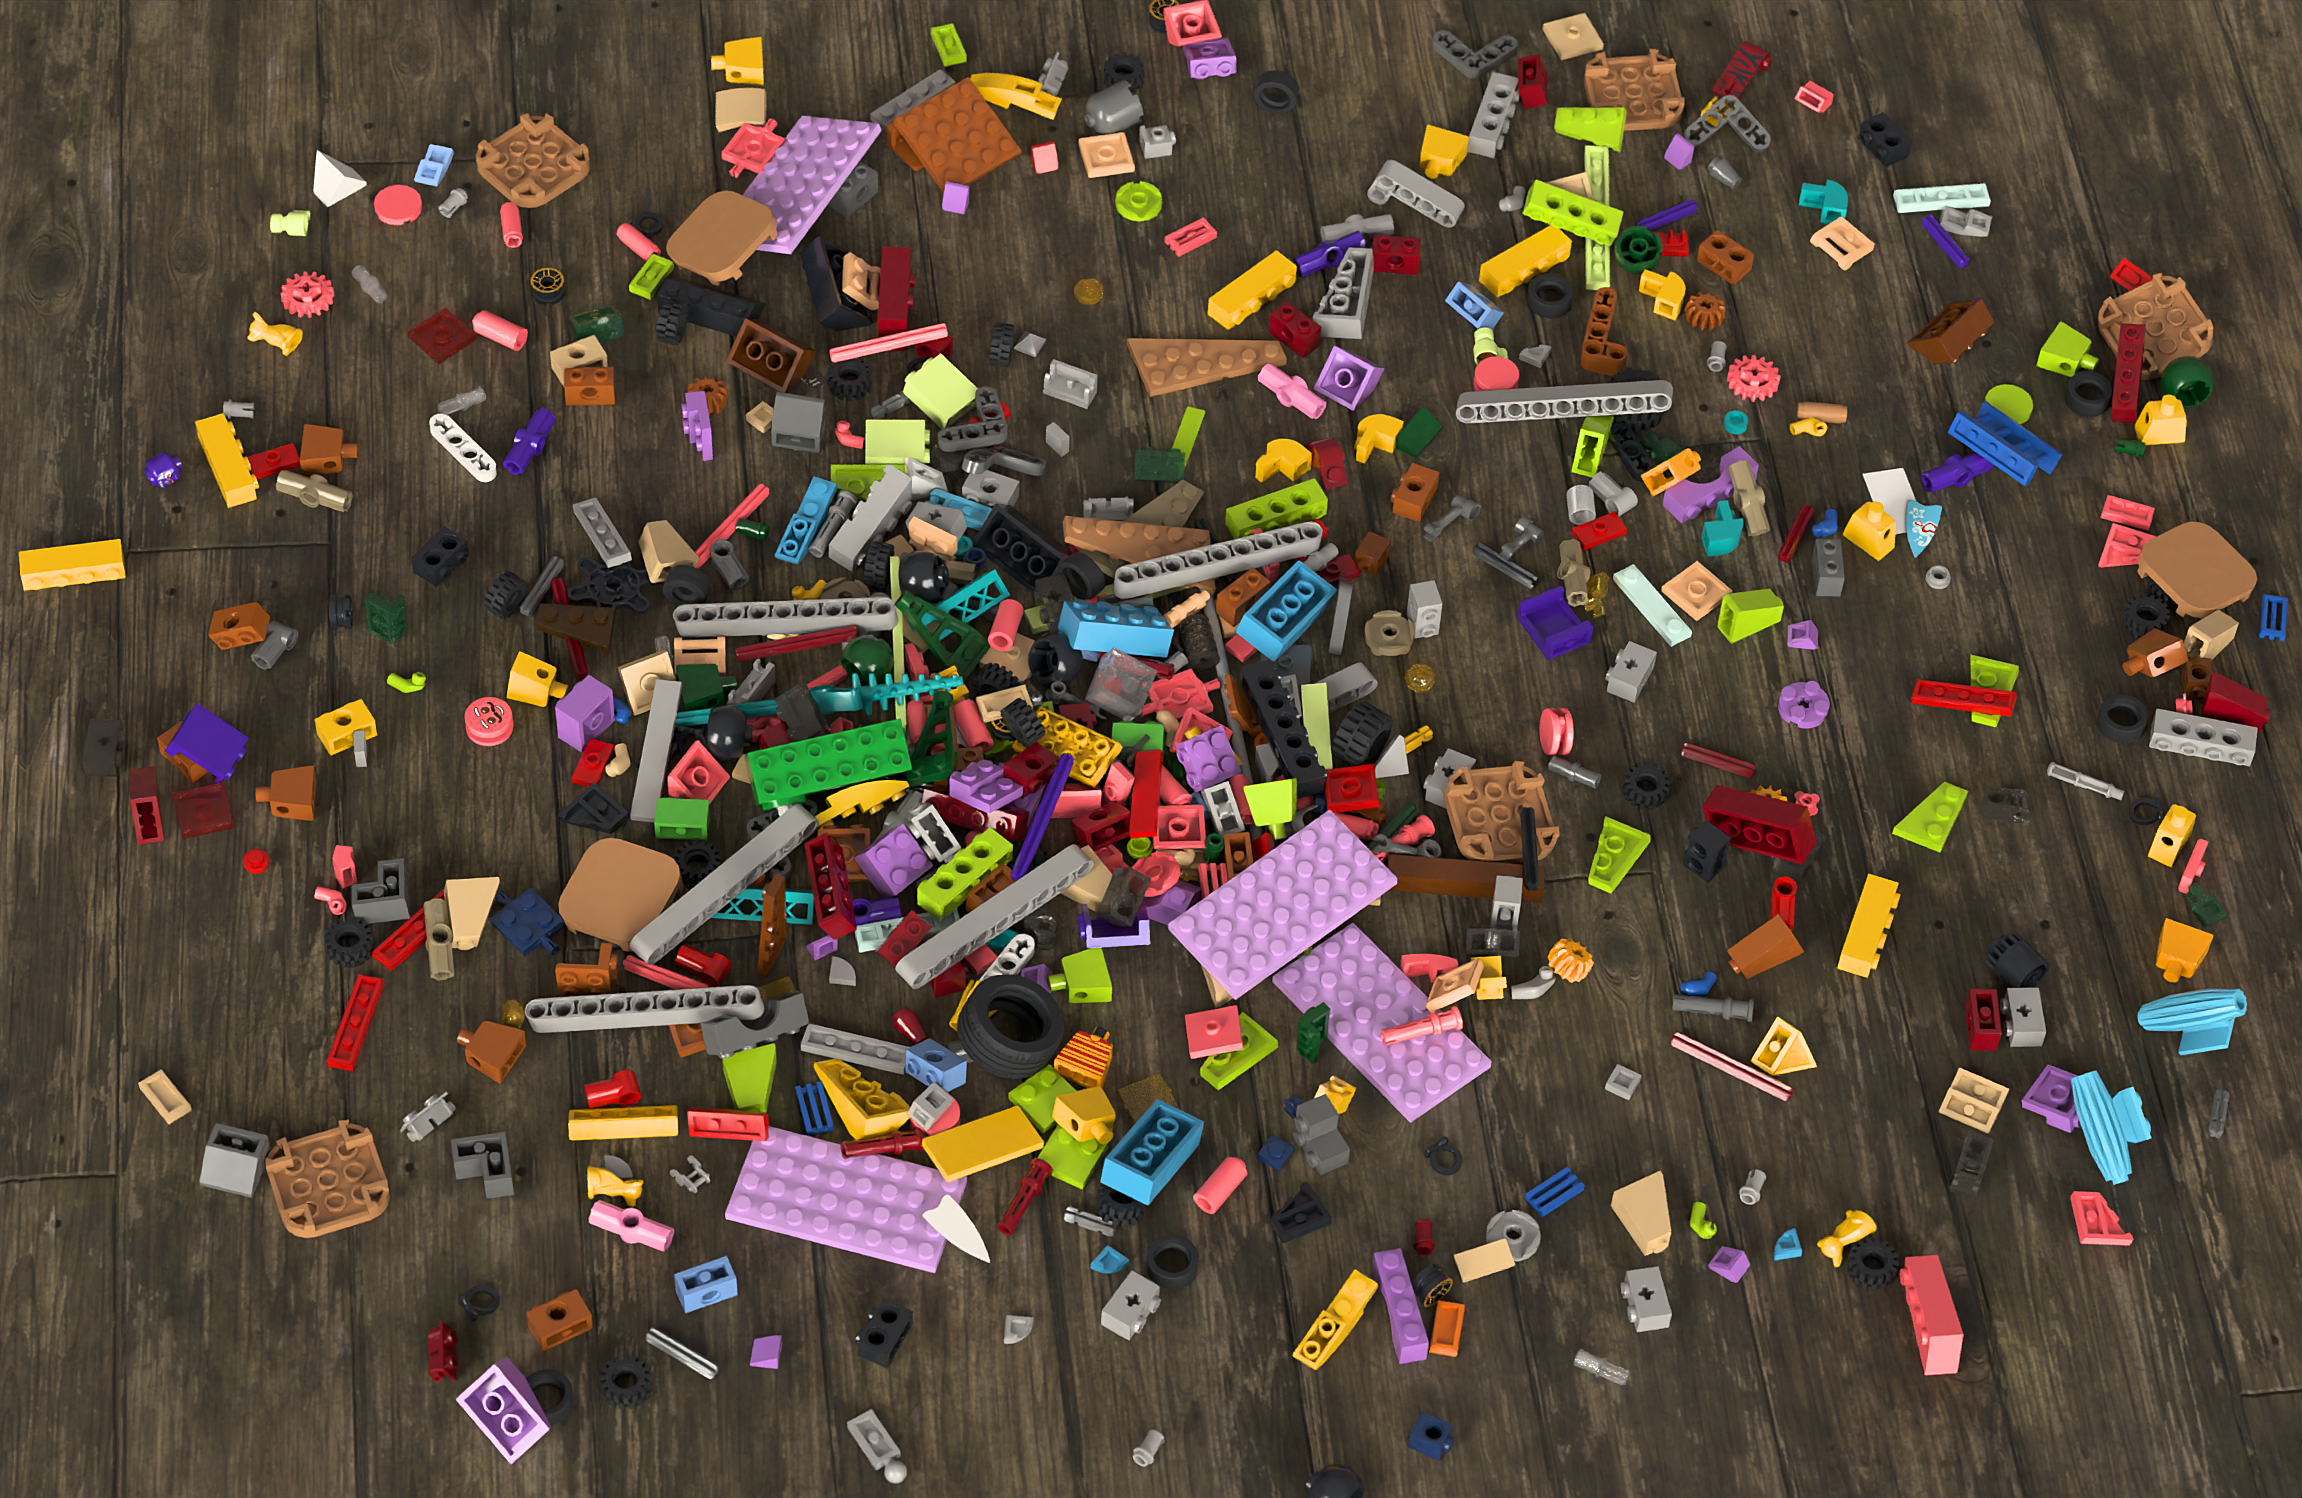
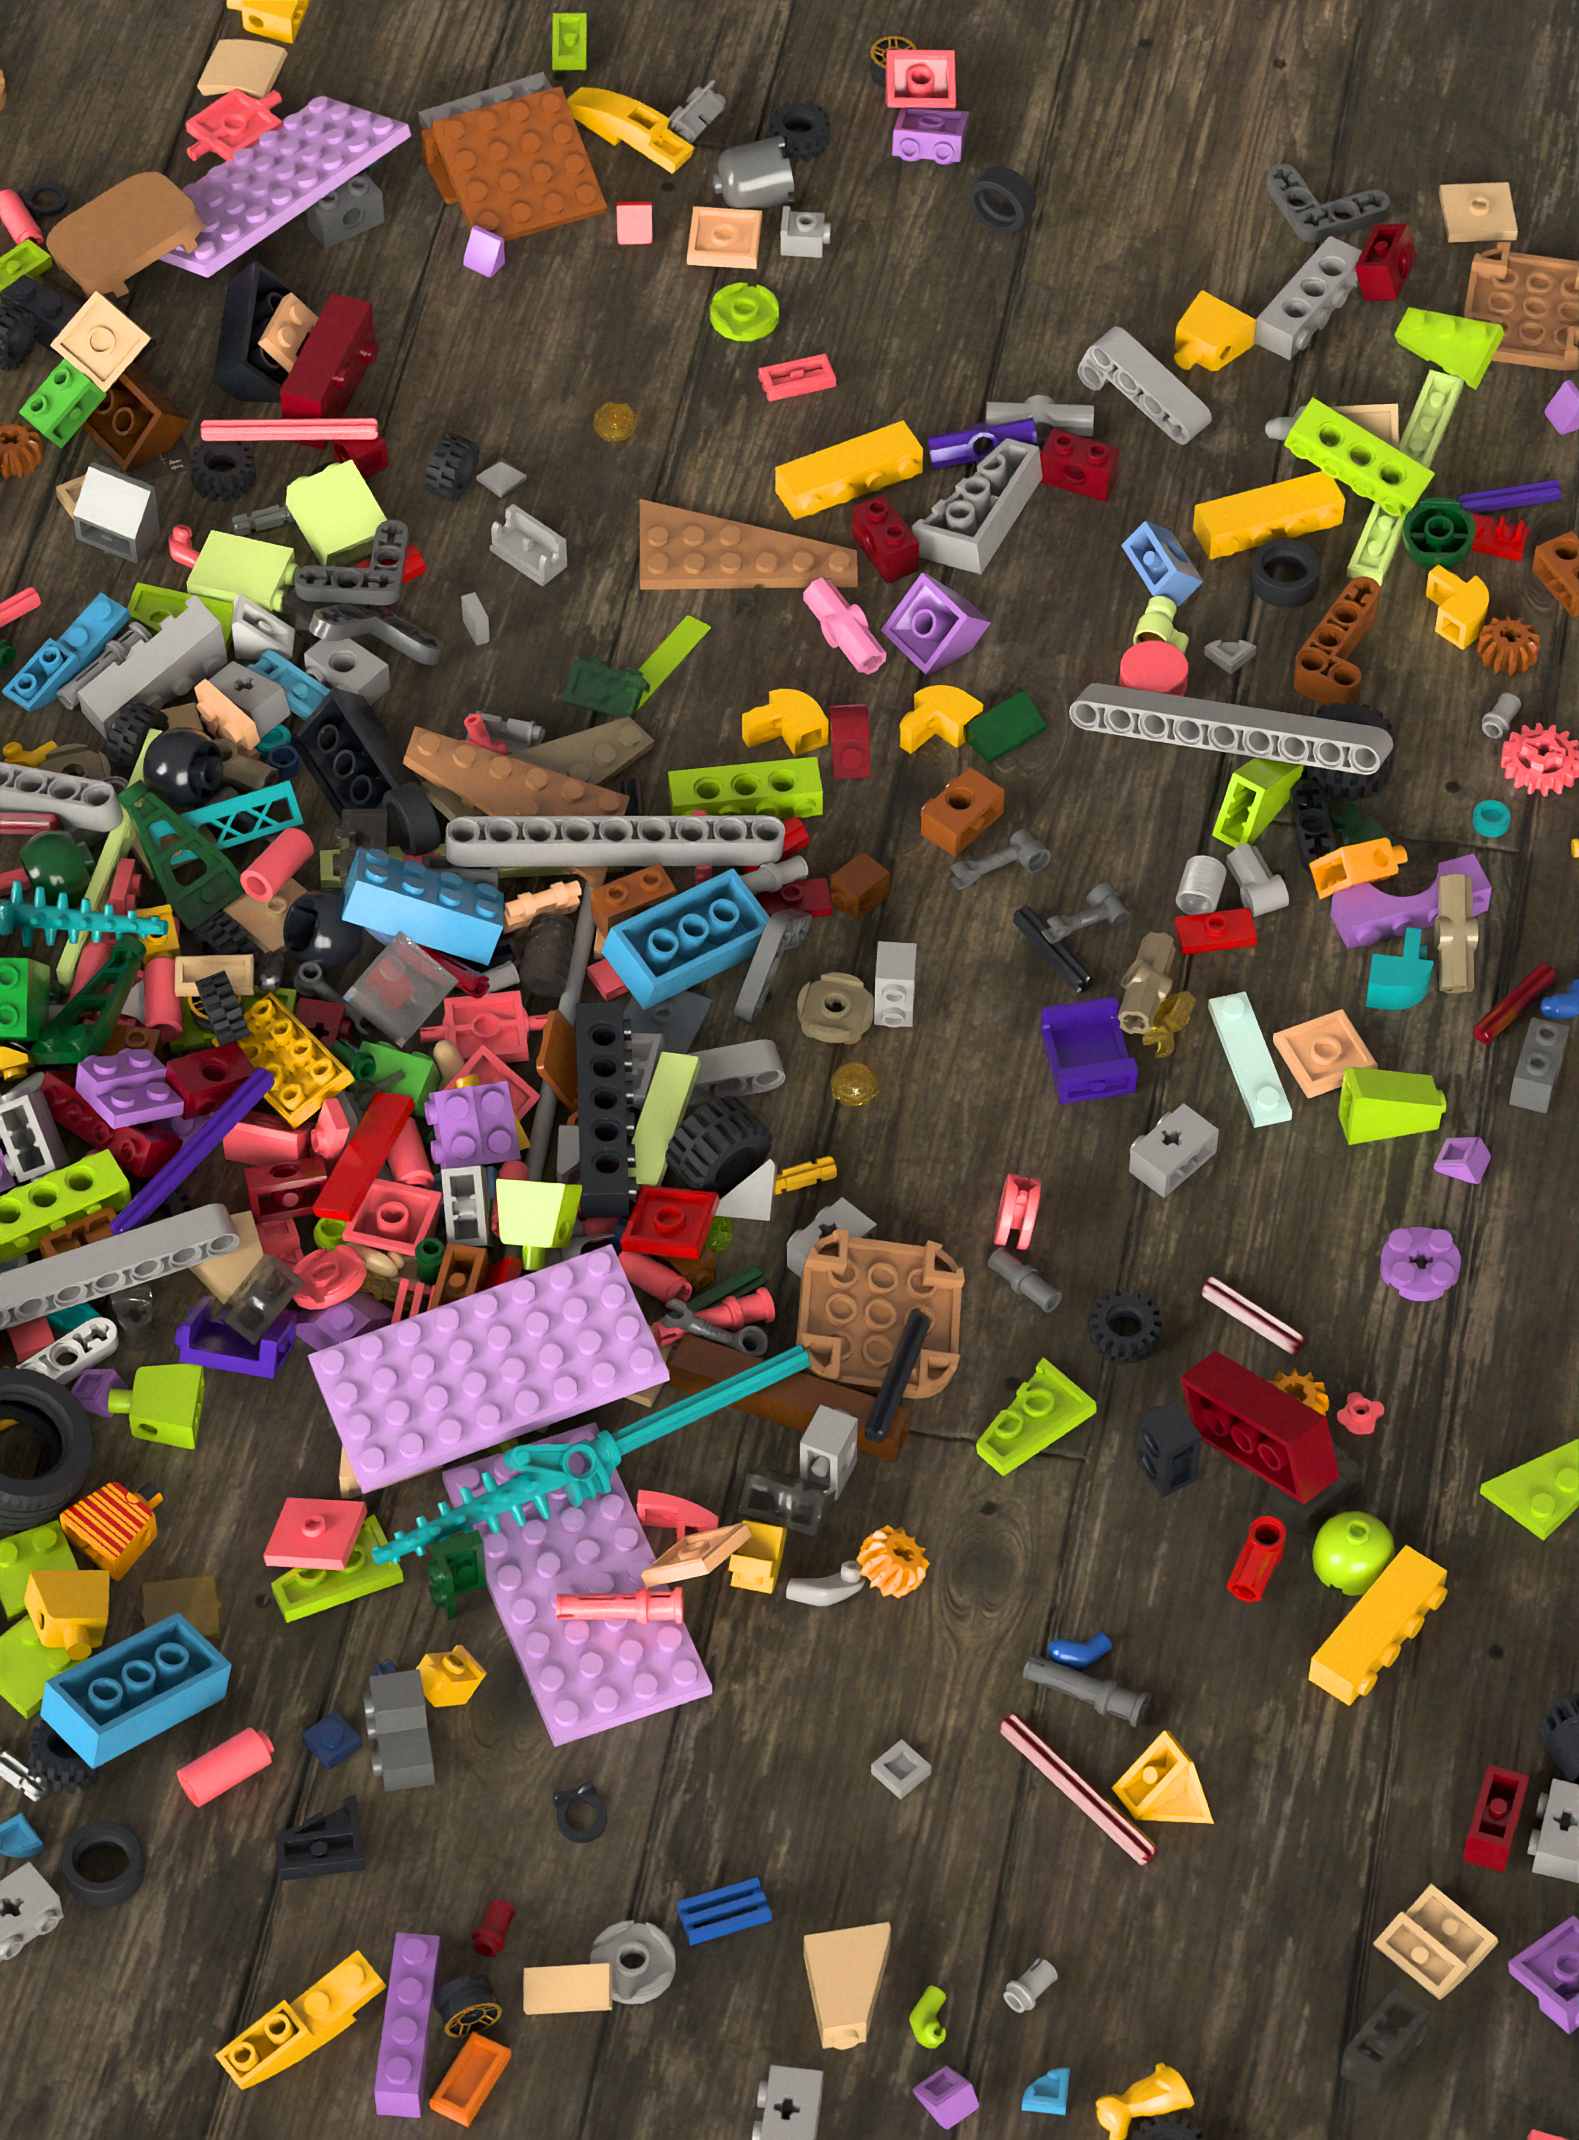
camera: 20 degrees right, 0 degrees up
dark orange slope [1727,914,1804,979] -> none
none -> bright green brick [19,358,108,449]
none -> tile [50,290,152,392]
none -> dark green pin [329,1038,376,1081]
none -> teal piece [371,1345,810,1566]
none -> coral arm [464,714,510,756]
none -> lime cylinder [1312,1511,1396,1596]

